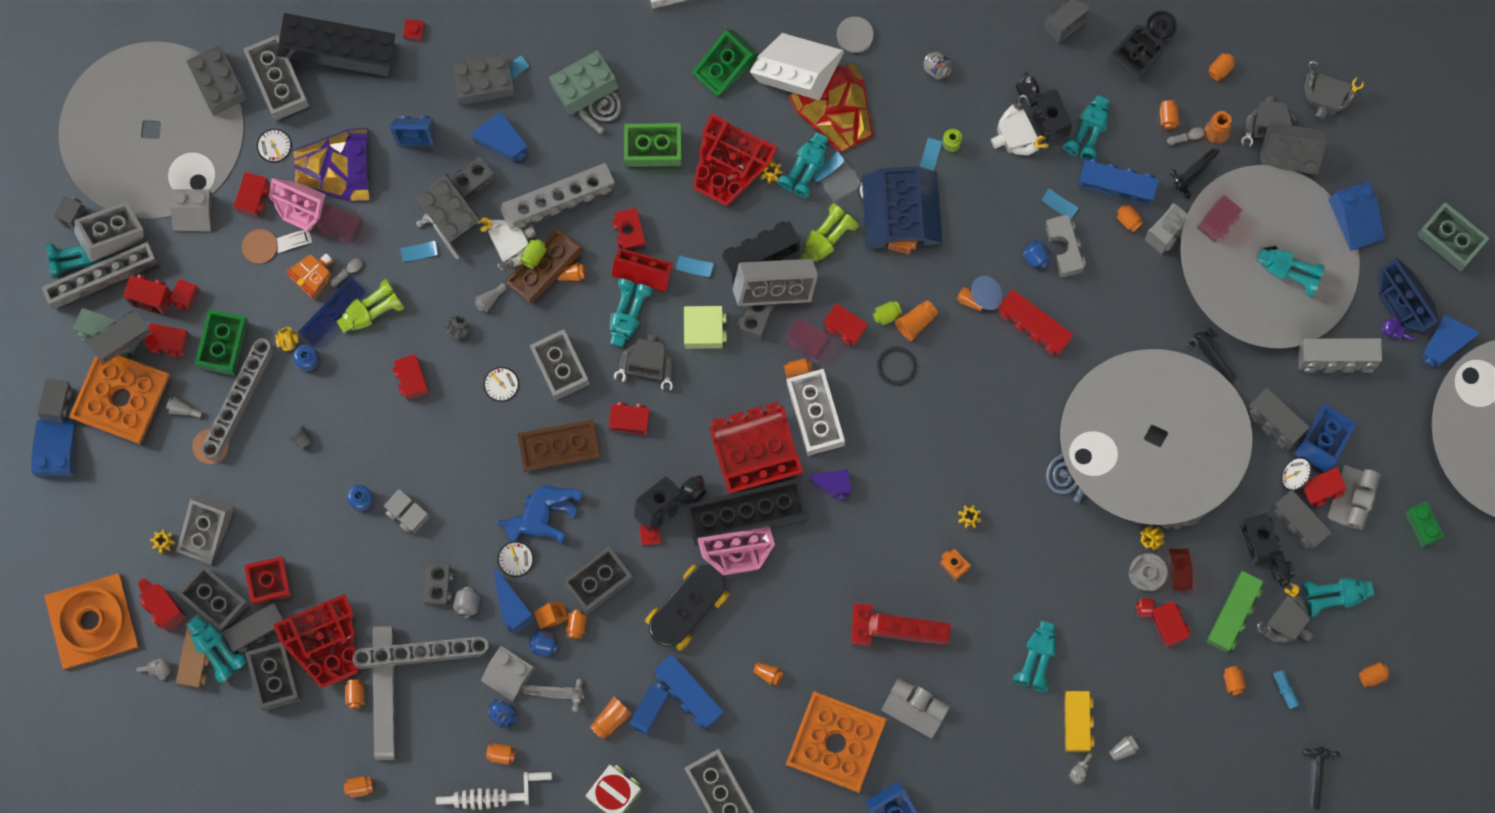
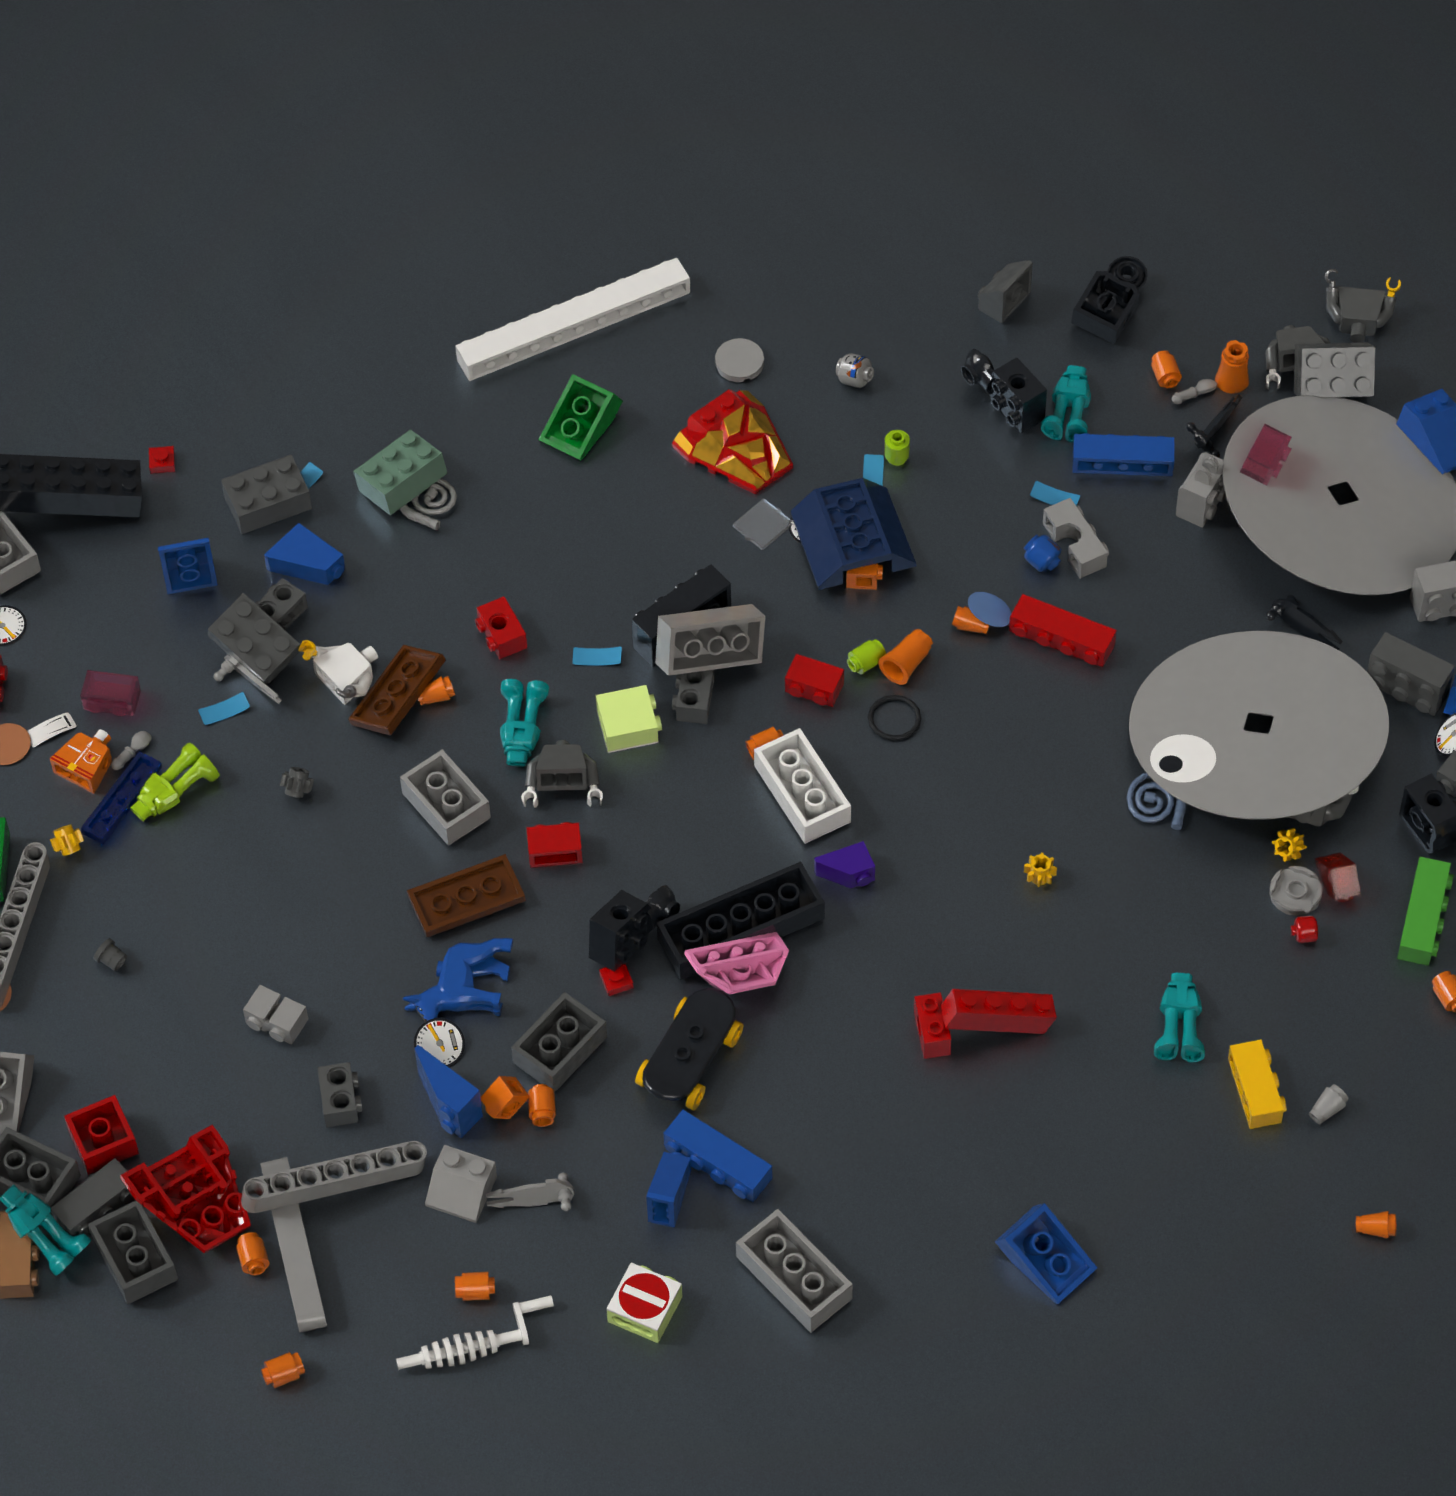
camera: 15 degrees left, 20 degrees down
bright pink wedge [268,178,325,231] -> none
wedge [293,128,370,202] -> none
blue head [293,345,320,371] -> none
blue head [347,485,373,511] -> none
red brick [392,354,429,400] -> none
light grey head [453,587,480,618] -> none
light grey cone [474,283,507,312] -> none
white sticker [483,367,519,402] -> none
blue head [488,699,517,728] -> none
light grey brick [501,163,615,229] -> none
lime brick [520,239,547,269] -> none
blue head [528,629,558,657] -> none
orange plant [590,696,634,740] -> none
red brick [611,248,674,292] -> none
bright green brick [624,123,682,167] -> none
red wedge [693,114,778,206] -> none
red slope [709,402,803,494] -> none
white slope [750,33,844,100] -> none
orange cone [753,662,784,686] -> none
yellow gear [761,159,783,184] -> none
teal piece [777,133,829,198] -> none
clear pink brick [785,317,830,360] -> none
orange piece [786,691,887,793] -> none
lime piece [798,203,859,262] -> none
dark azure sticker [813,152,845,182] -> none
light grey panel [881,678,950,739] -> none
orange brick [940,549,971,581] -> none
white torso [991,94,1048,156] -> none
light grey piece [1070,752,1093,784] -> none
orange brick [1116,204,1144,232] -> none
red brick [1152,601,1191,648] -> none
orange brick [1208,53,1235,81] -> none
teal piece [1256,248,1325,297] -> none

